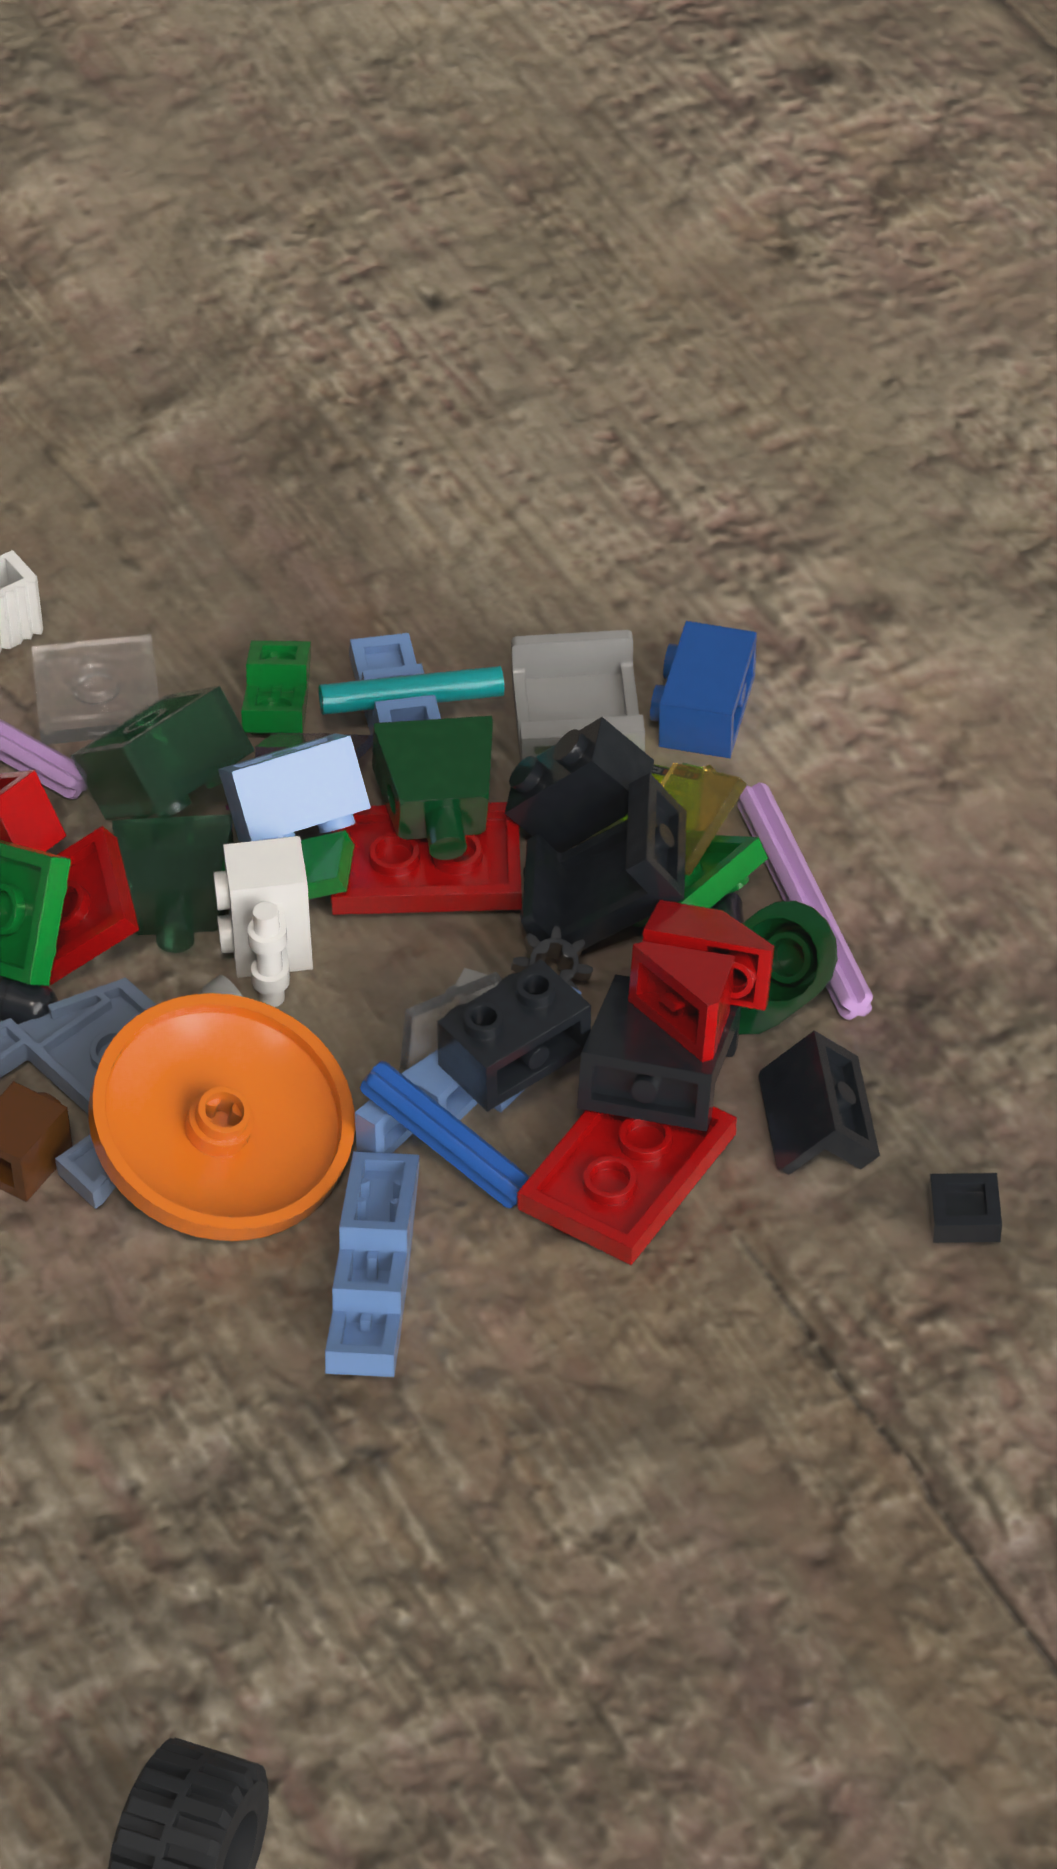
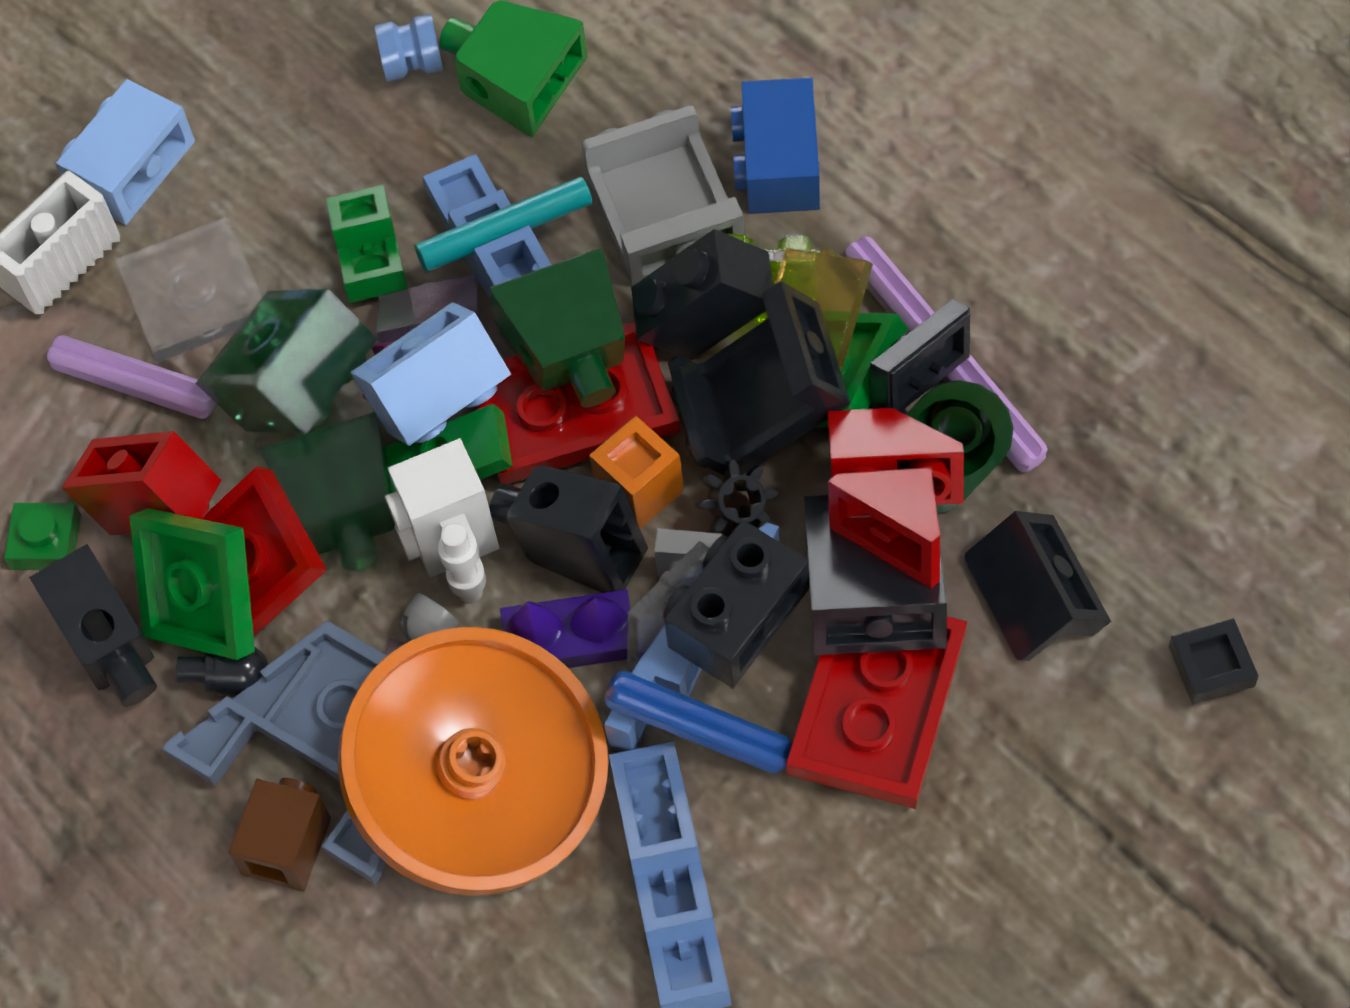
camera: 10 degrees left, 15 degrees up
none -> light blue brick [56,79,195,225]
none -> medium blue wheel [374,13,443,82]
none -> green torso [439,0,588,137]
none -> black torso [490,465,648,593]
none -> dark purple tile [500,589,638,668]
none -> orange panel [589,416,684,529]
none -> black plate [870,299,970,412]

